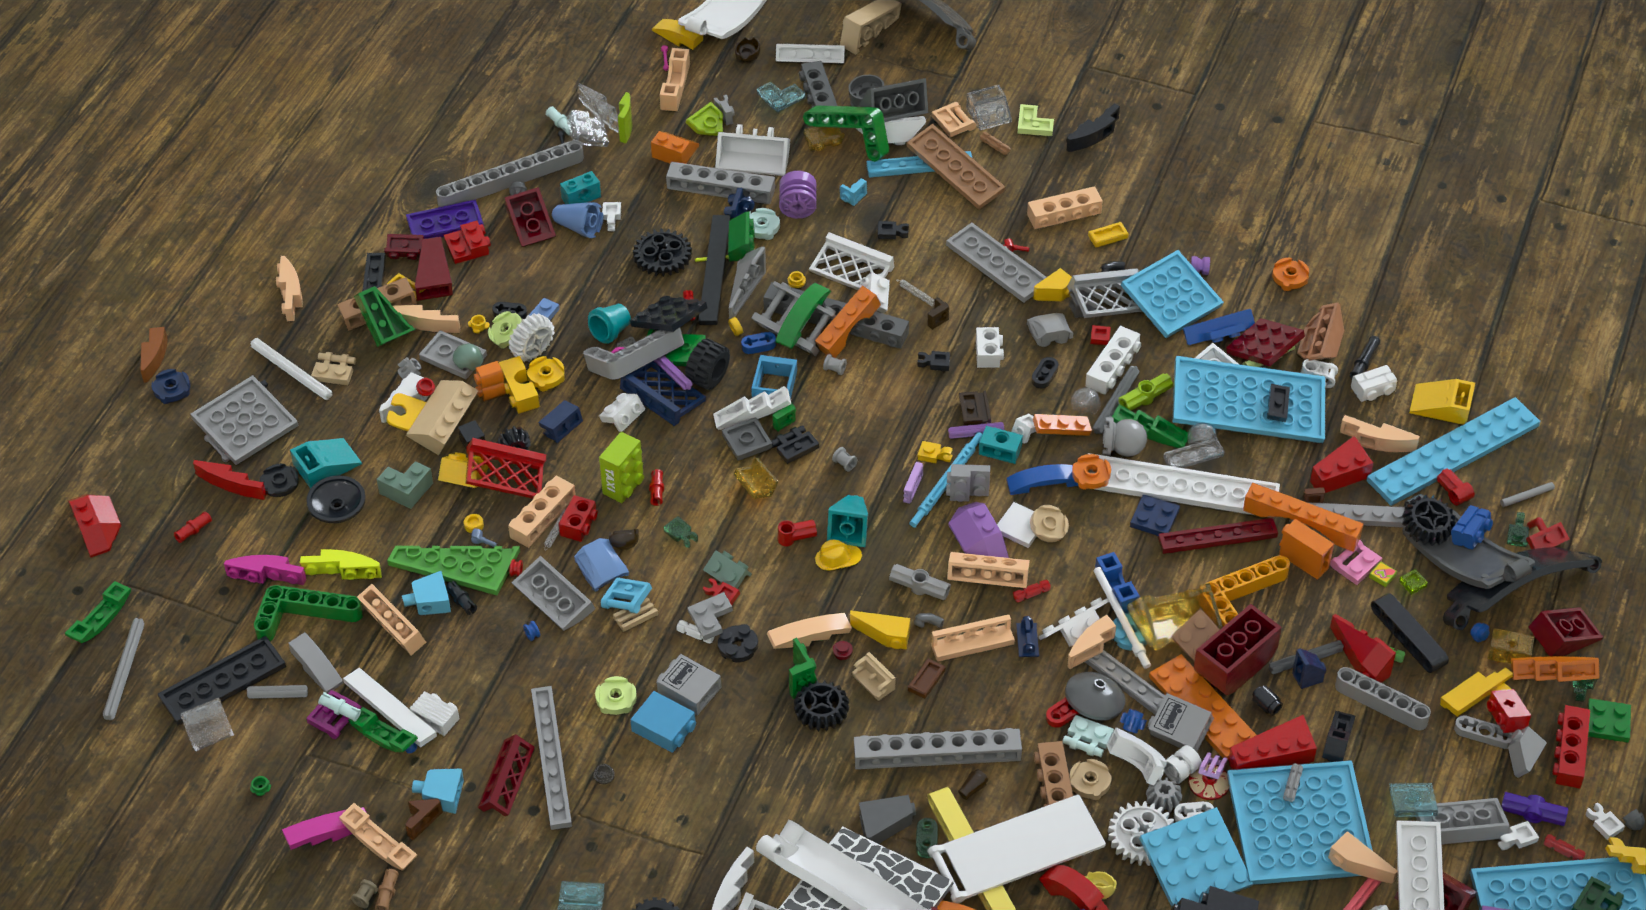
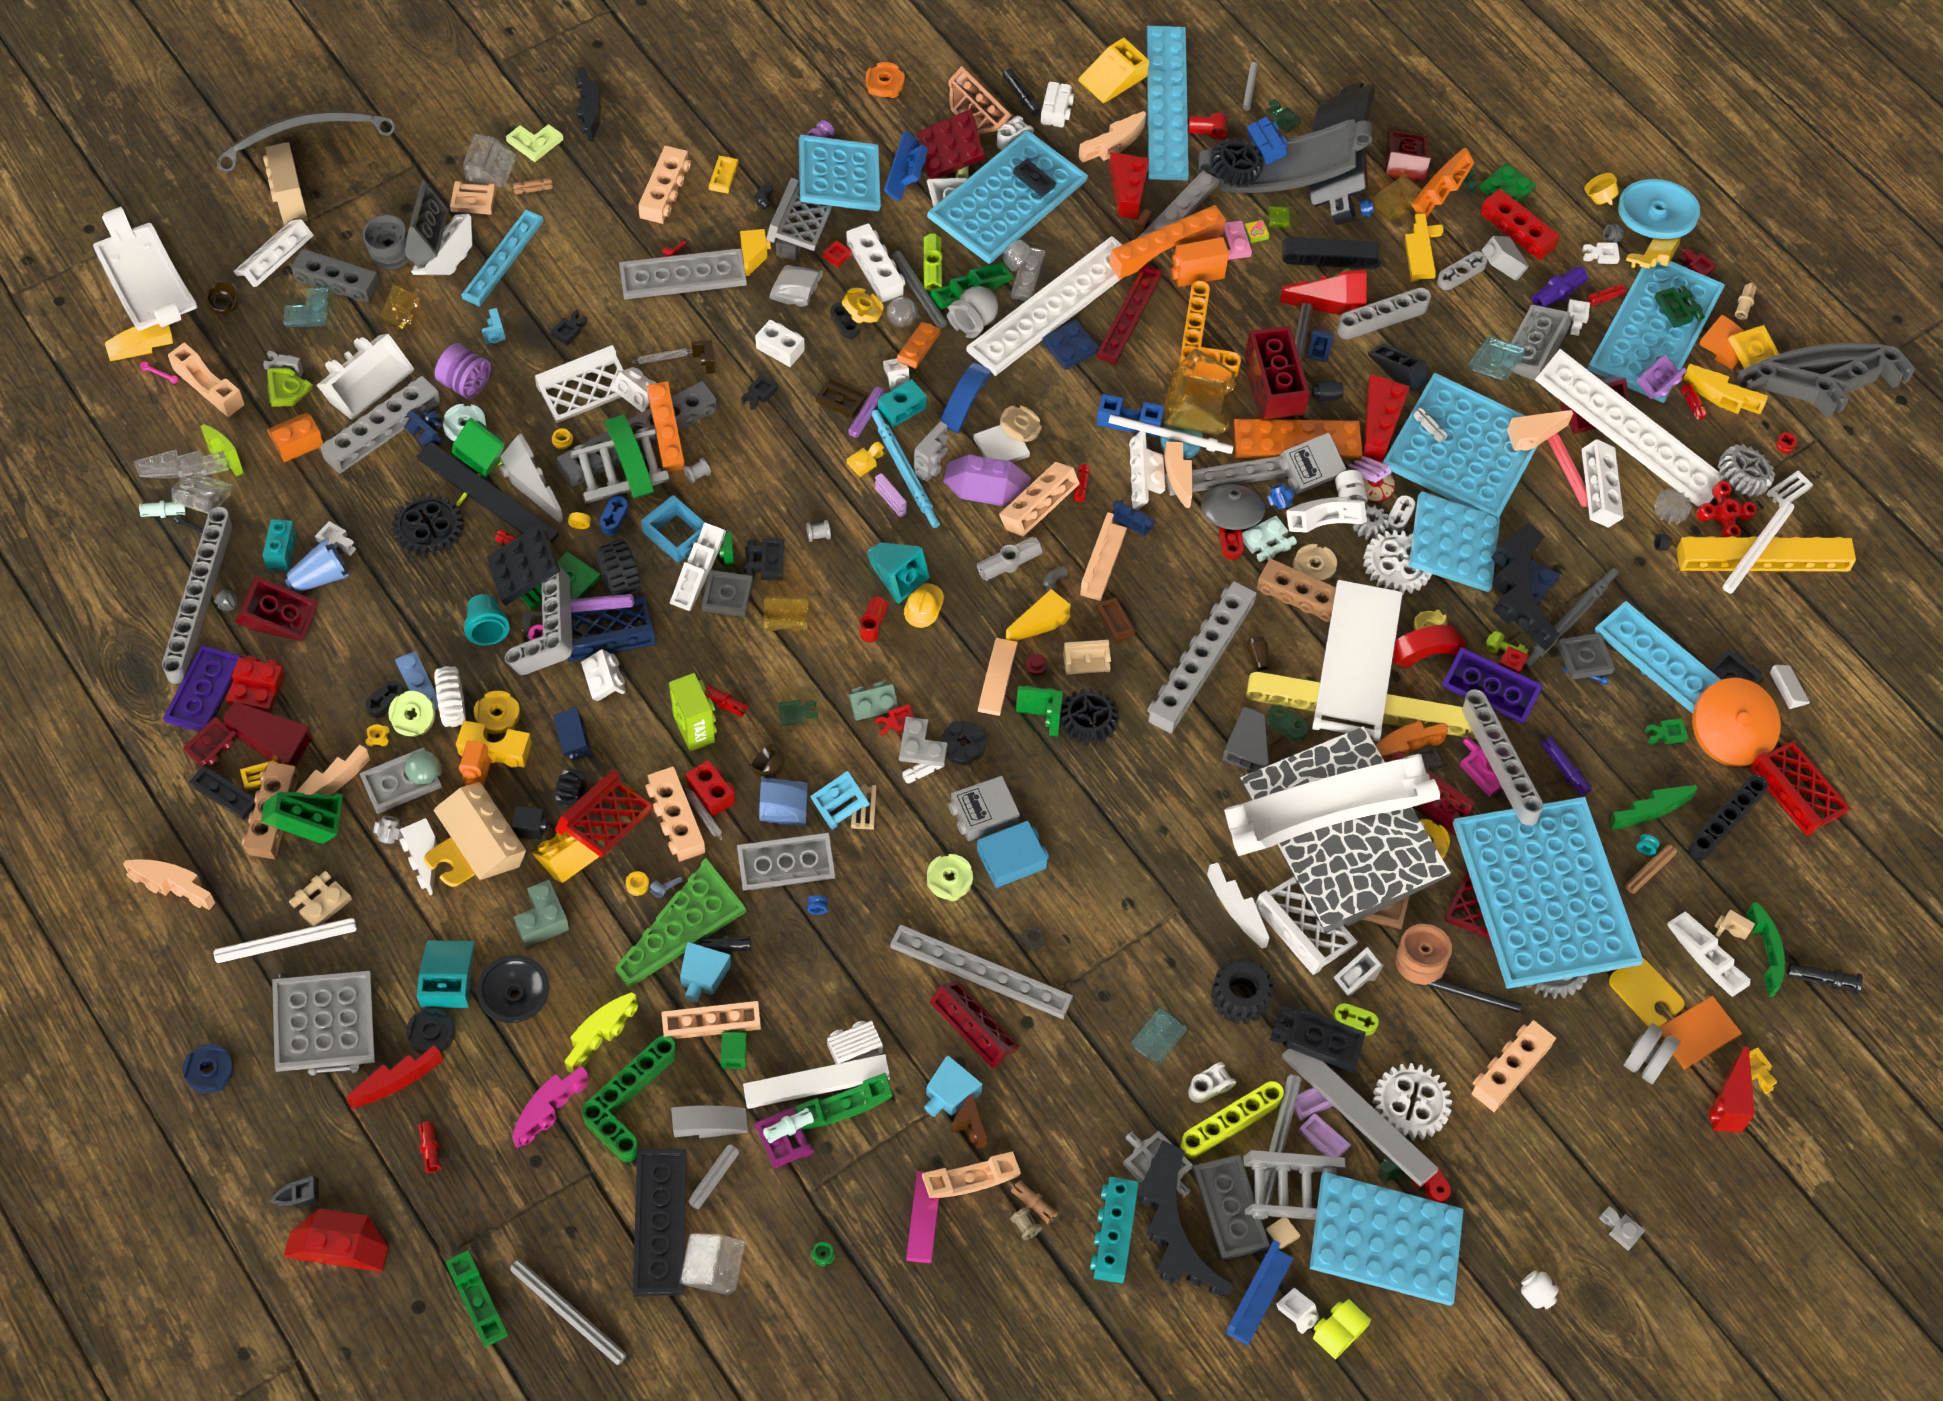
camera: 60 degrees left, 10 degrees up
dark orange slope [141,327,168,383] -> none
red plate [416,378,435,396] -> none
red bush [510,559,523,577] -> none
green beam [803,105,889,162] -> none
medium nougat plate [907,124,1005,209] -> none
orange plate [1072,454,1111,489] -> none
medium nougat plate [1170,609,1220,662] -> none
red brick [1487,689,1531,733] -> none
red plate [1526,517,1570,549] -> none
none -> black plate [270,1175,319,1208]
none -> green brick [721,1030,747,1069]
none -> yellow plate [842,288,884,323]

